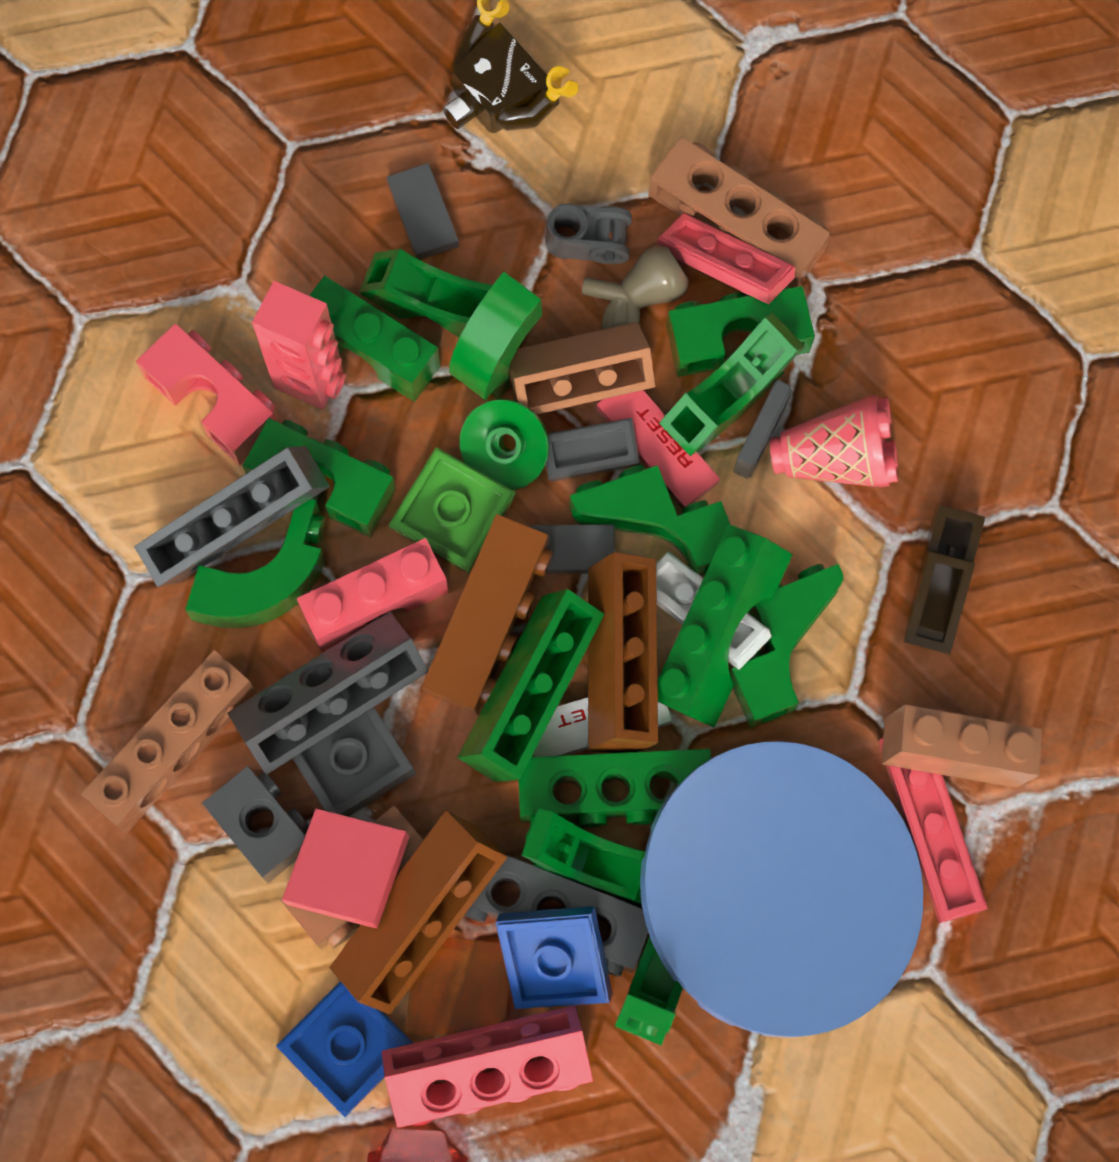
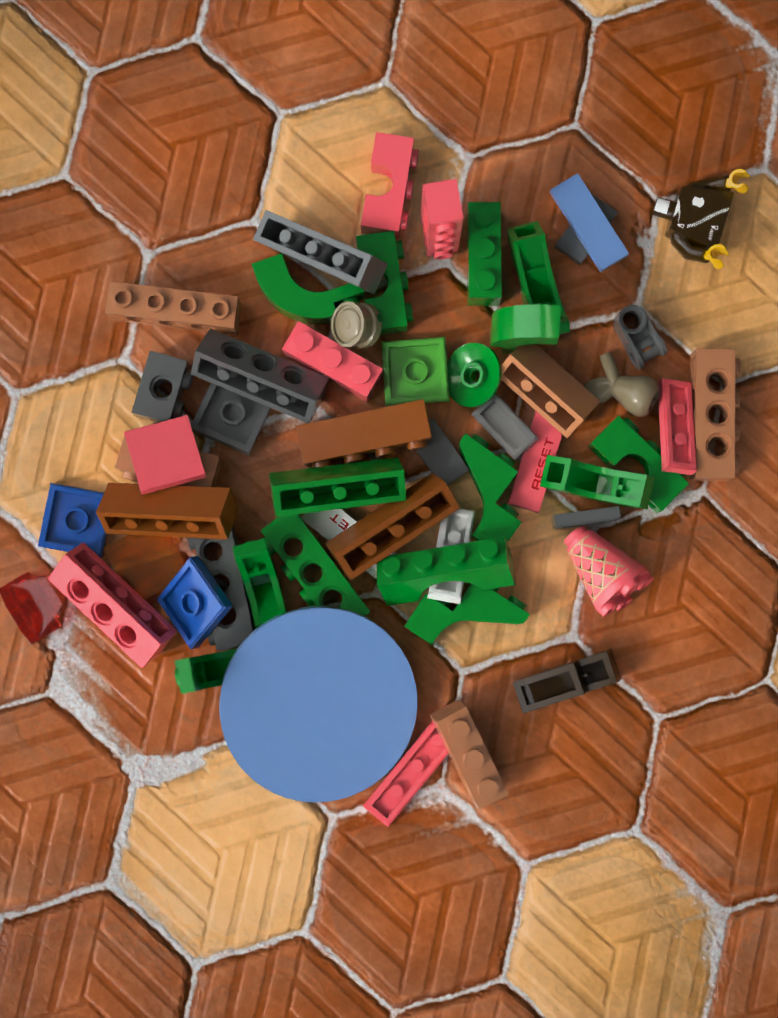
camera: 60 degrees right, 10 degrees up
none -> dark tan wheel [331,302,382,348]
none -> medium blue tile [550,173,629,273]

